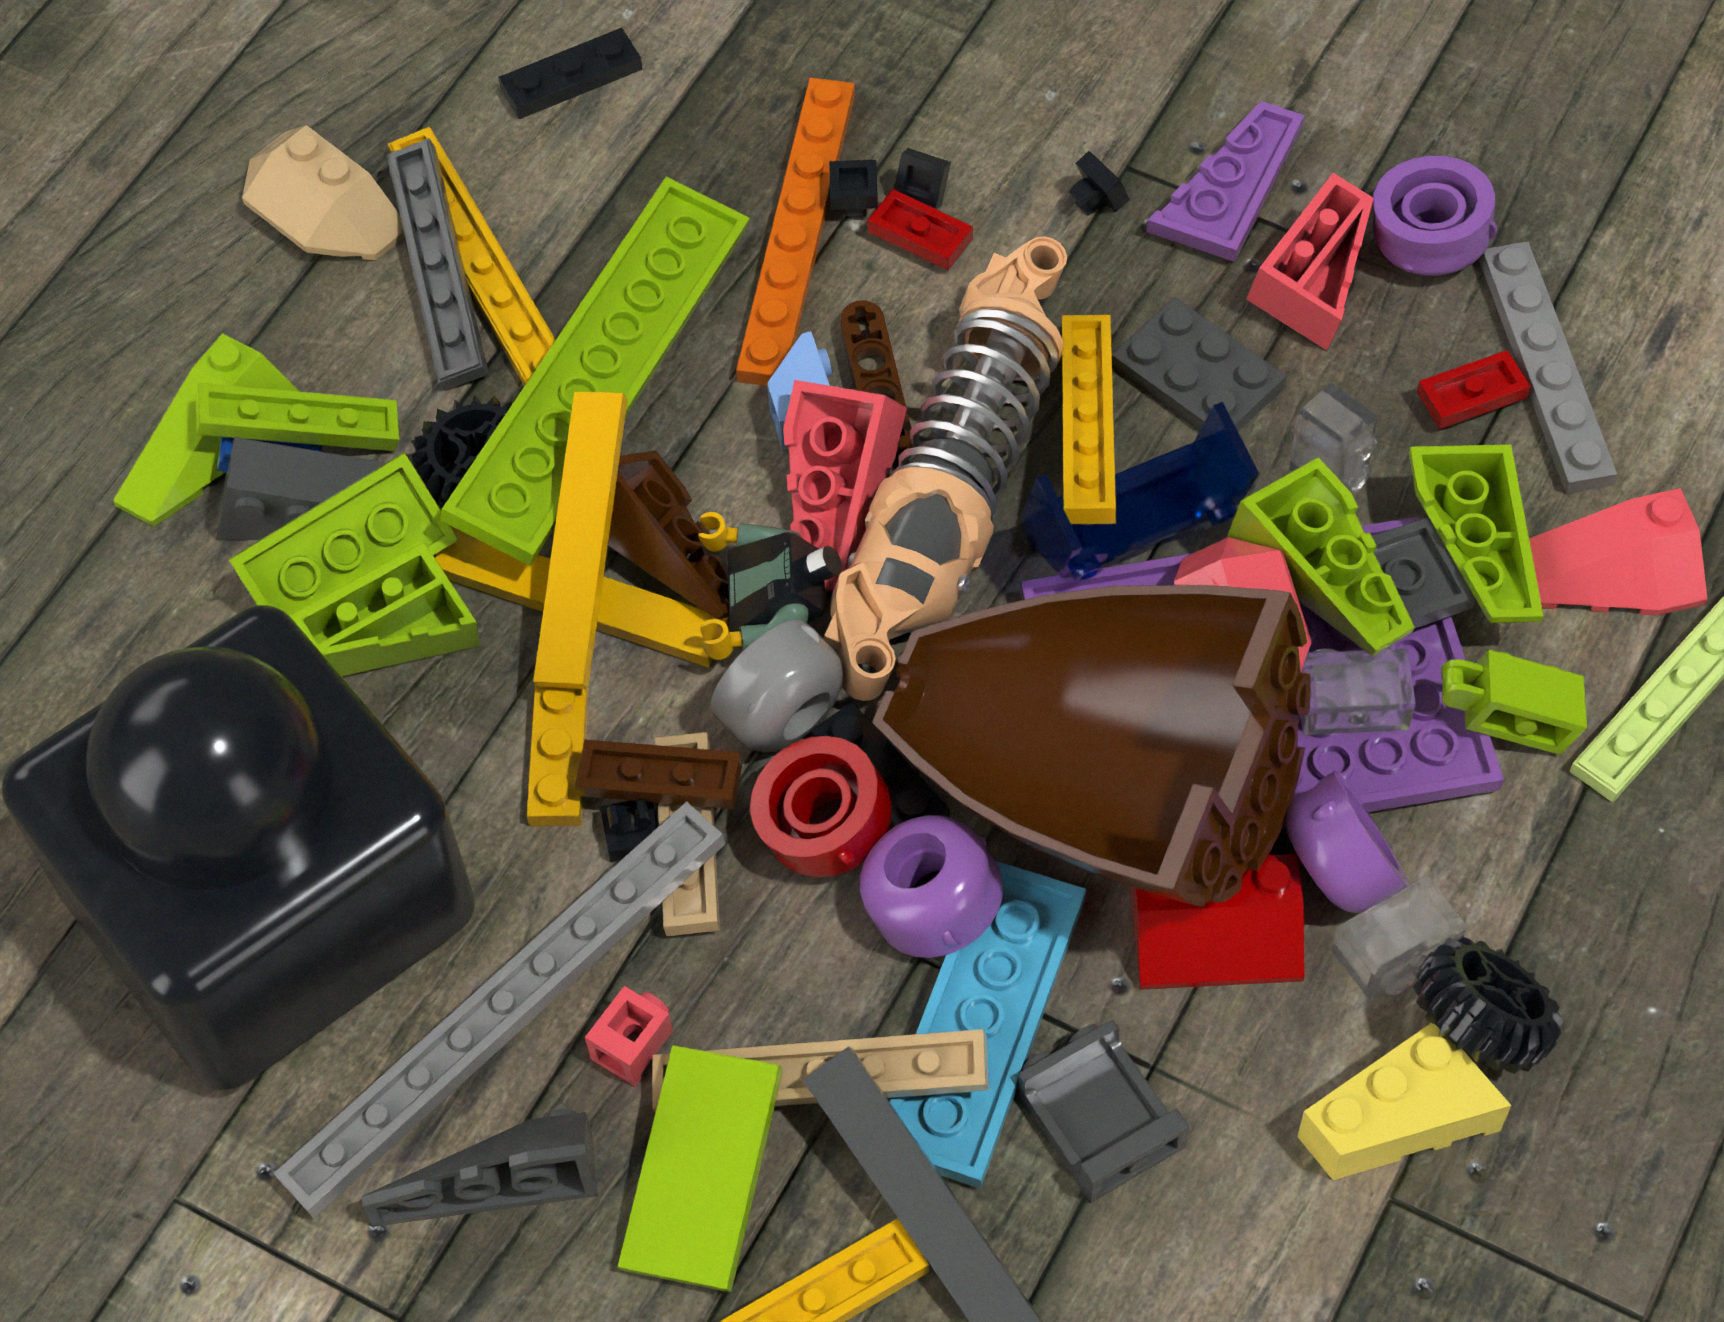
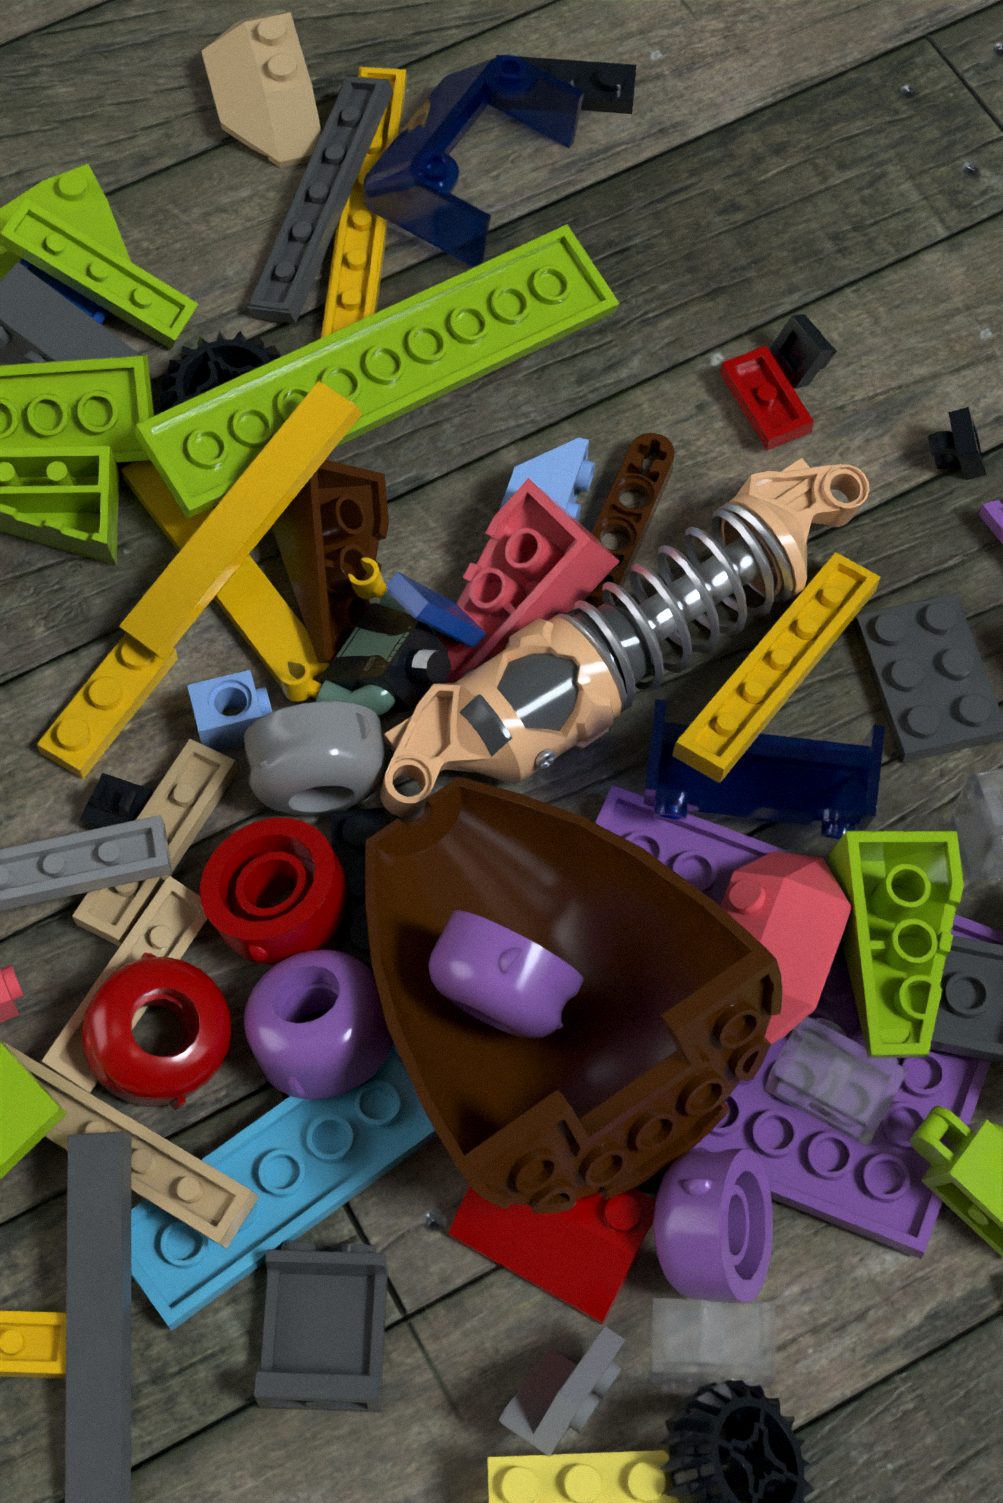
camera: 30 degrees right, 5 degrees up
reddish brown plate [575,739,743,809] -> none
orange plate [736,78,855,386] -> none
black tile [829,160,878,218] -> none
none -> tan plate [40,875,208,1093]
none -> red piece [81,952,232,1110]
none -> light blue brick [187,670,272,752]
none -> clear blue windscreen [363,55,584,268]
none -> blue tile [386,571,486,647]
none -> medium lavender piece [428,910,584,1039]
none -> light grey bracket [499,1326,625,1457]

